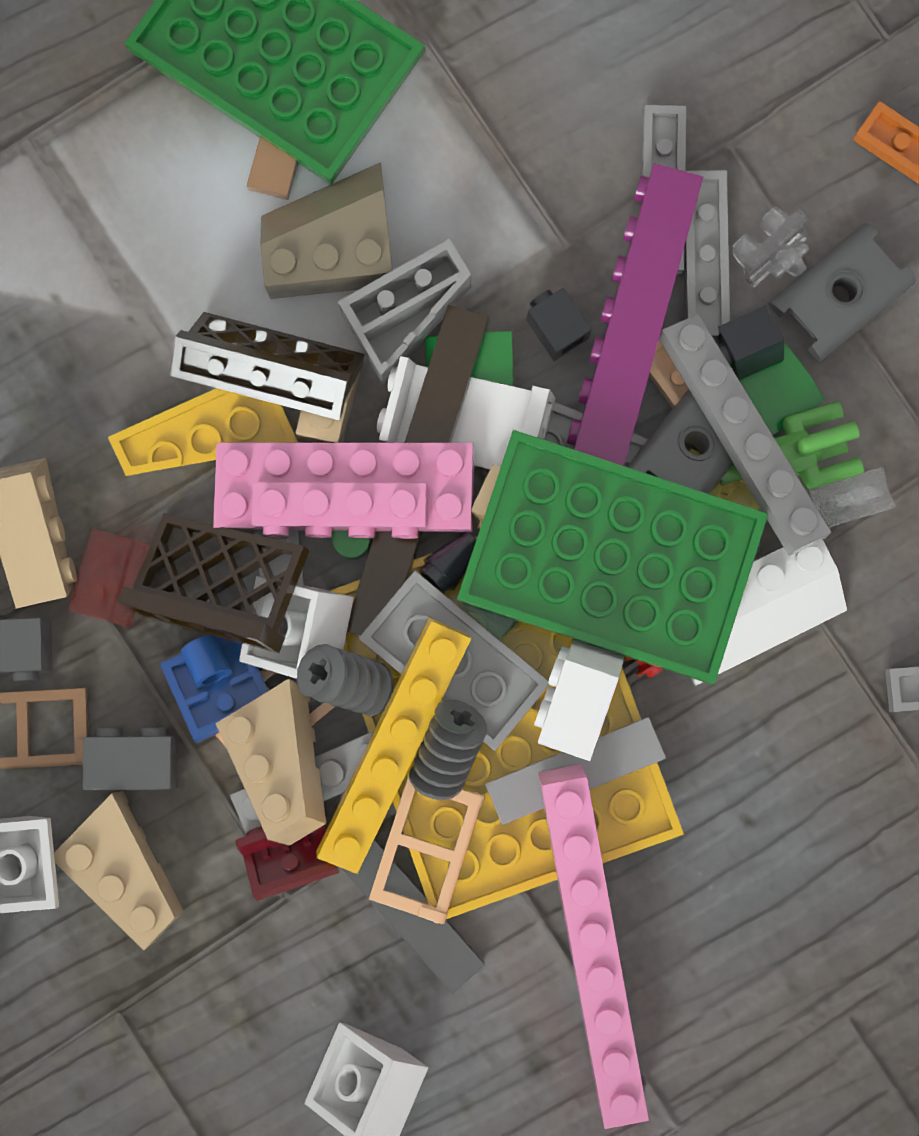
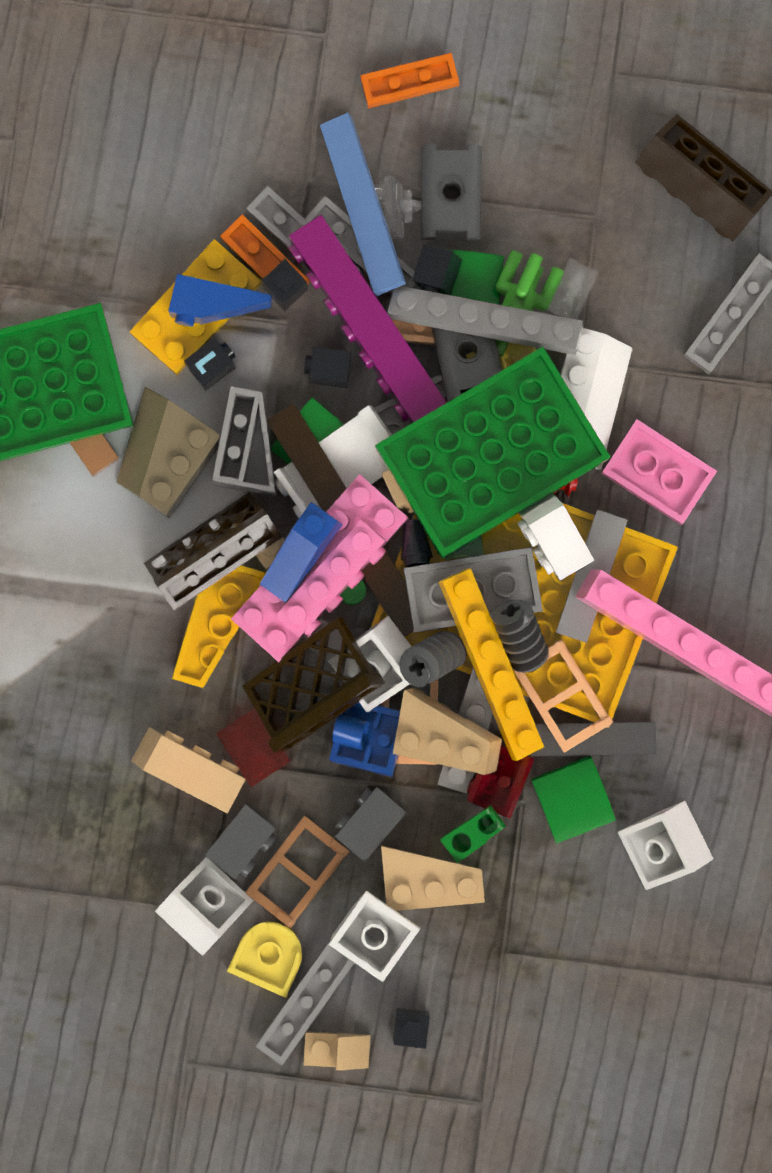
camera: 55 degrees left, 0 degrees up
none -> yellow plate [129,239,262,376]
none -> blue slope [168,274,273,327]
none -> black brick [184,338,236,391]
none -> orange plate [220,214,310,285]
none -> slope [260,502,343,603]
none -> black brick [261,259,308,311]
none -> medium blue tile [320,112,406,296]
none -> green leg [440,805,506,863]
none -> green slope [531,756,616,844]
none -> bright pink plate [601,419,717,525]

